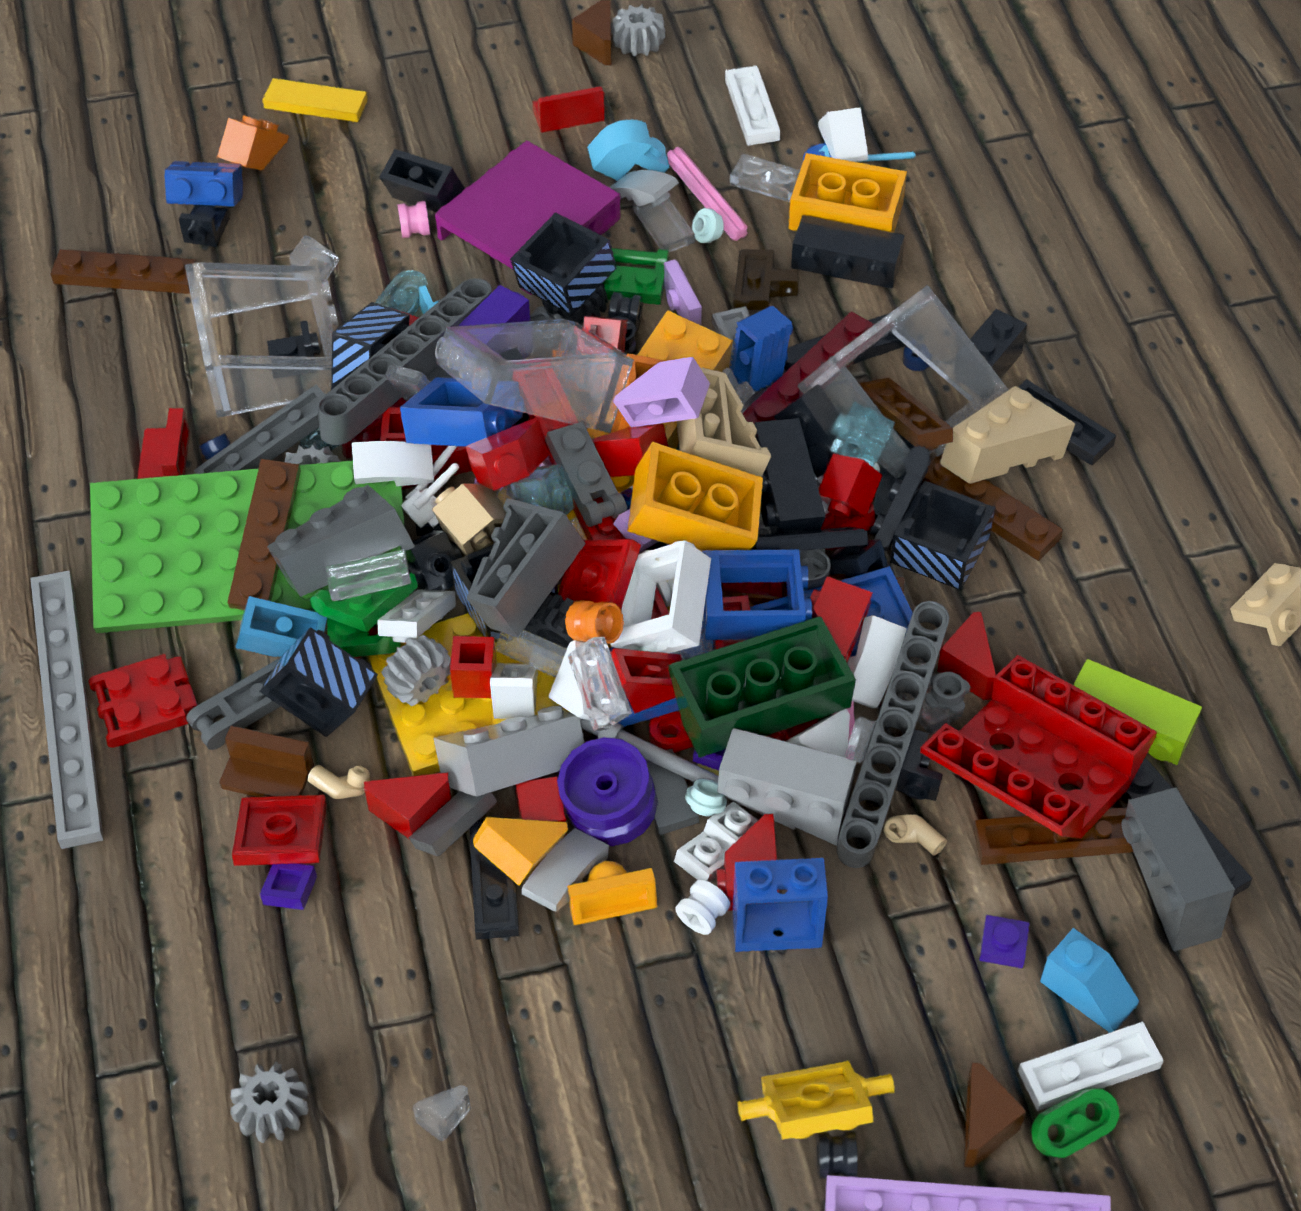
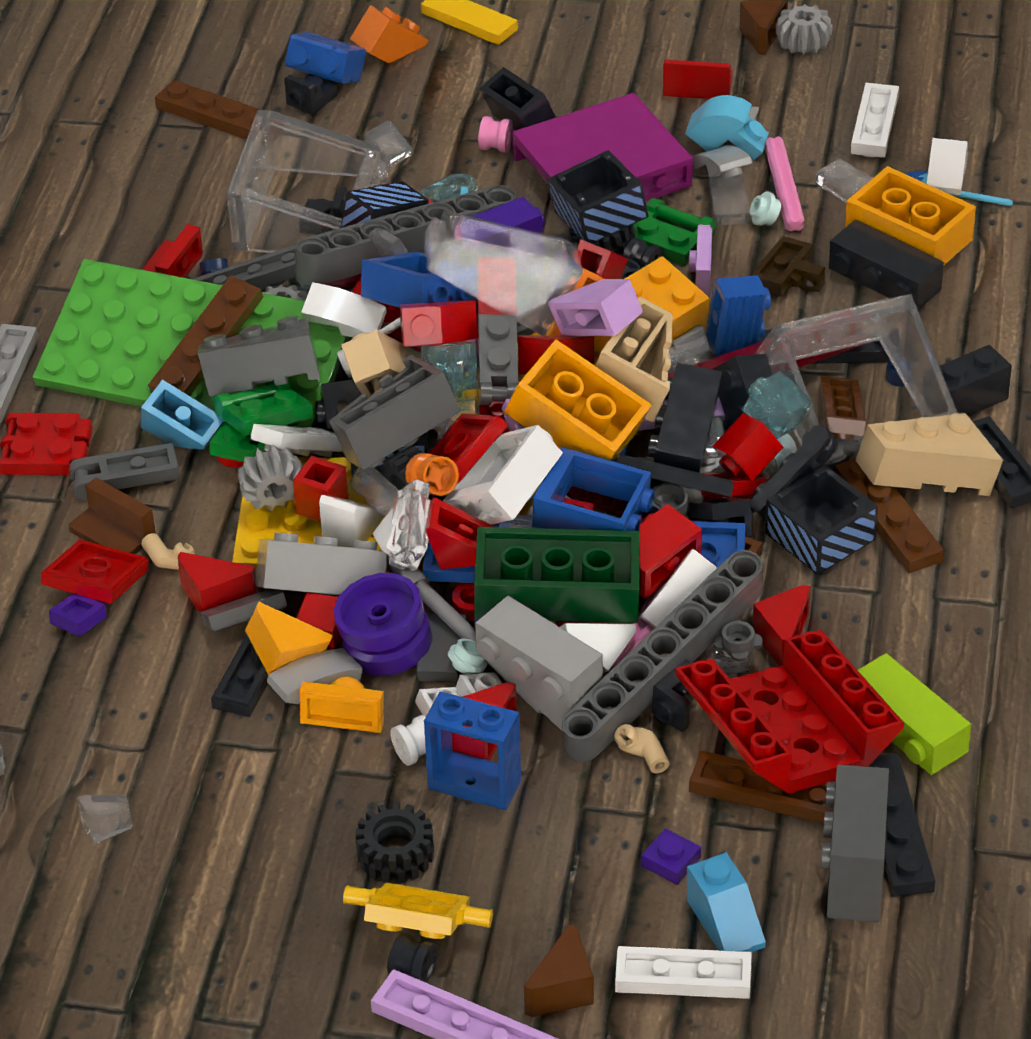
camera: 25 degrees right, 10 degrees down
black container [259,627,378,737] -> none
clear tile [326,549,411,601] -> none
clear tile [844,716,877,763] -> none
green plate [1031,1088,1119,1158] -> none
none -> black tyre [355,803,434,884]

